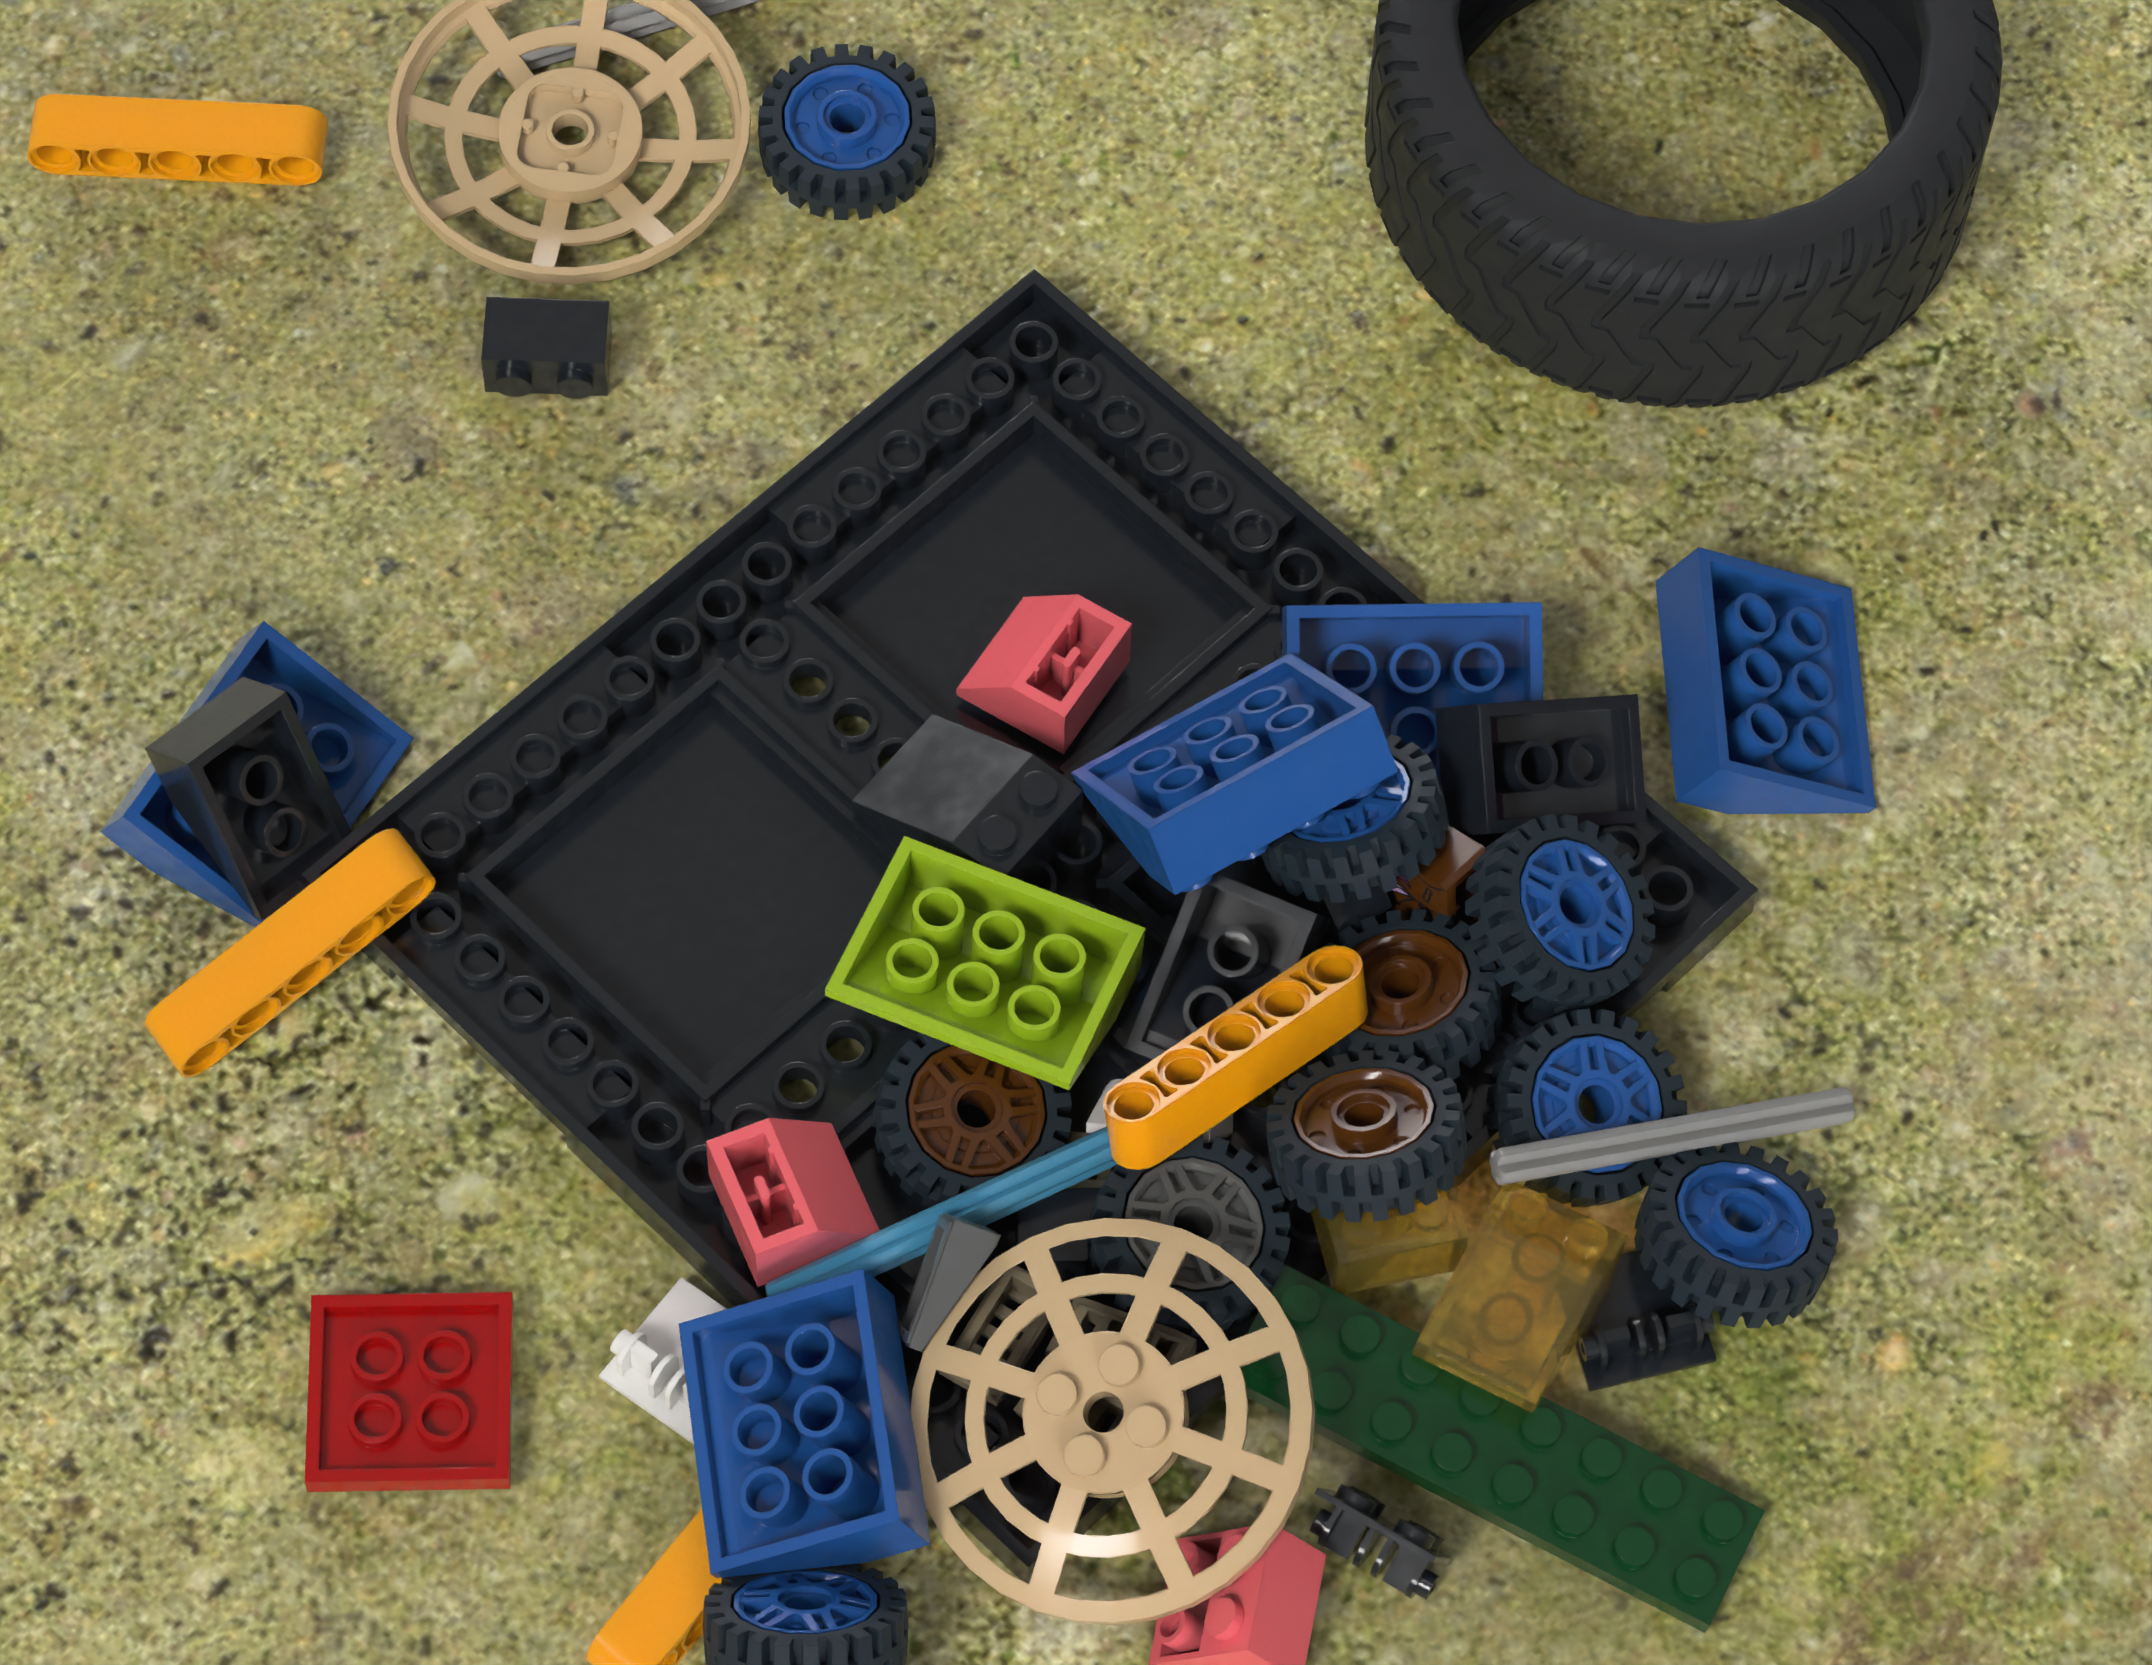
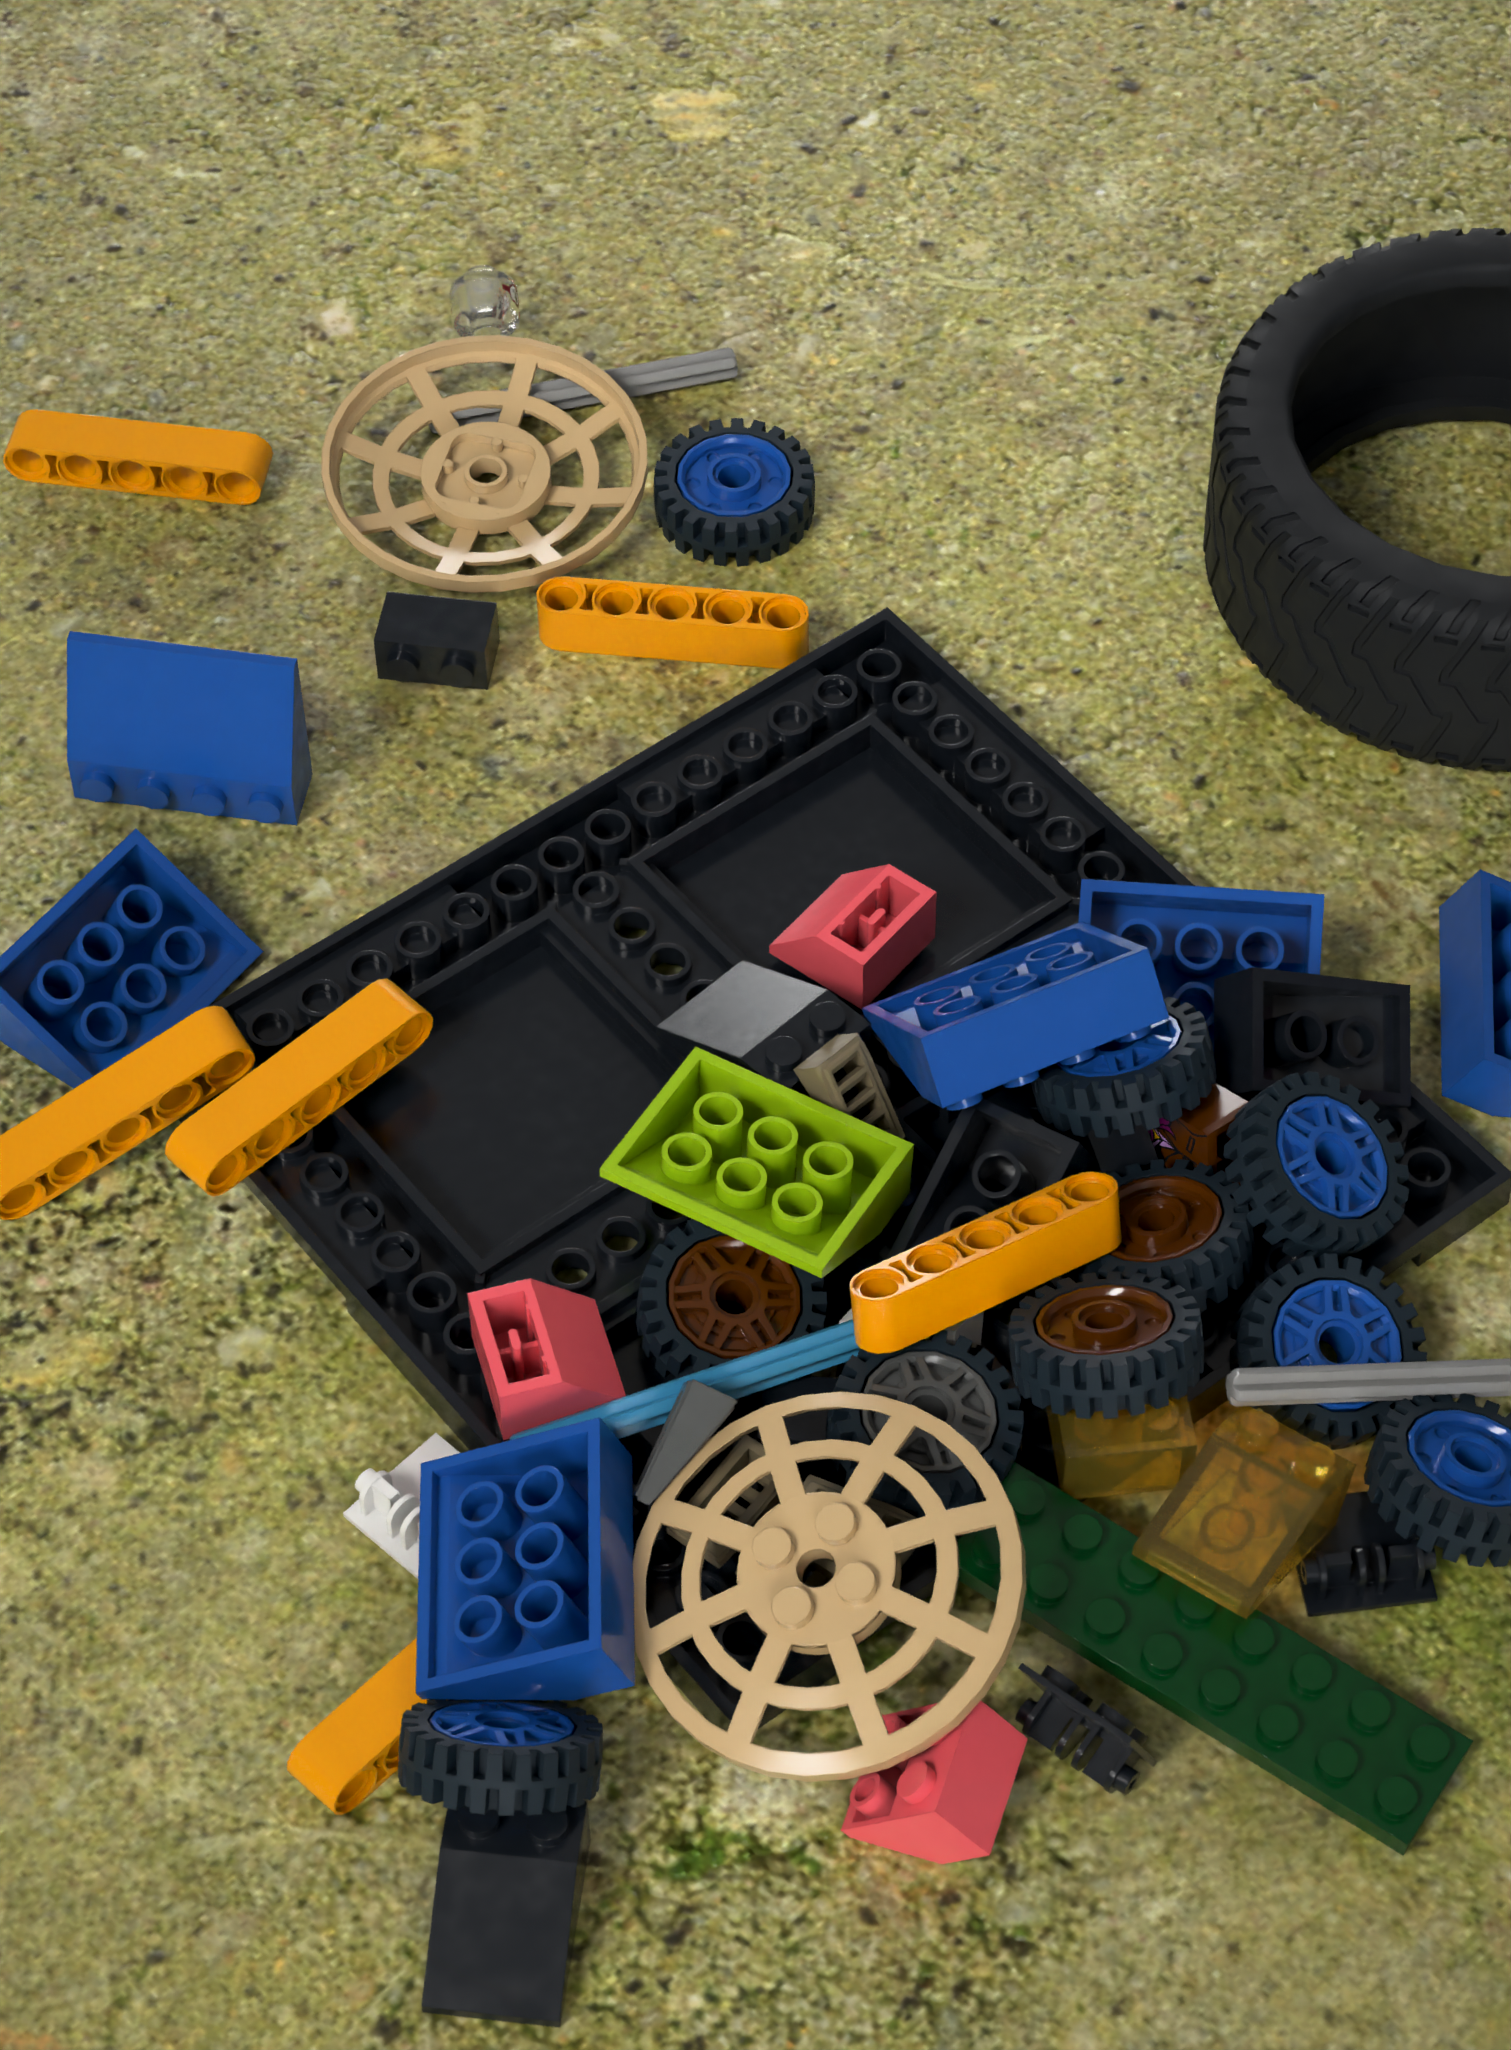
camera: 10 degrees right, 10 degrees down
black slope [145,677,351,920] -> none
red plate [305,1292,514,1492] -> none
none -> blue slope [67,631,313,825]
none -> light orange beam [165,978,433,1197]
none -> light orange beam [536,576,809,669]
none -> dark tan slope [793,1033,905,1139]

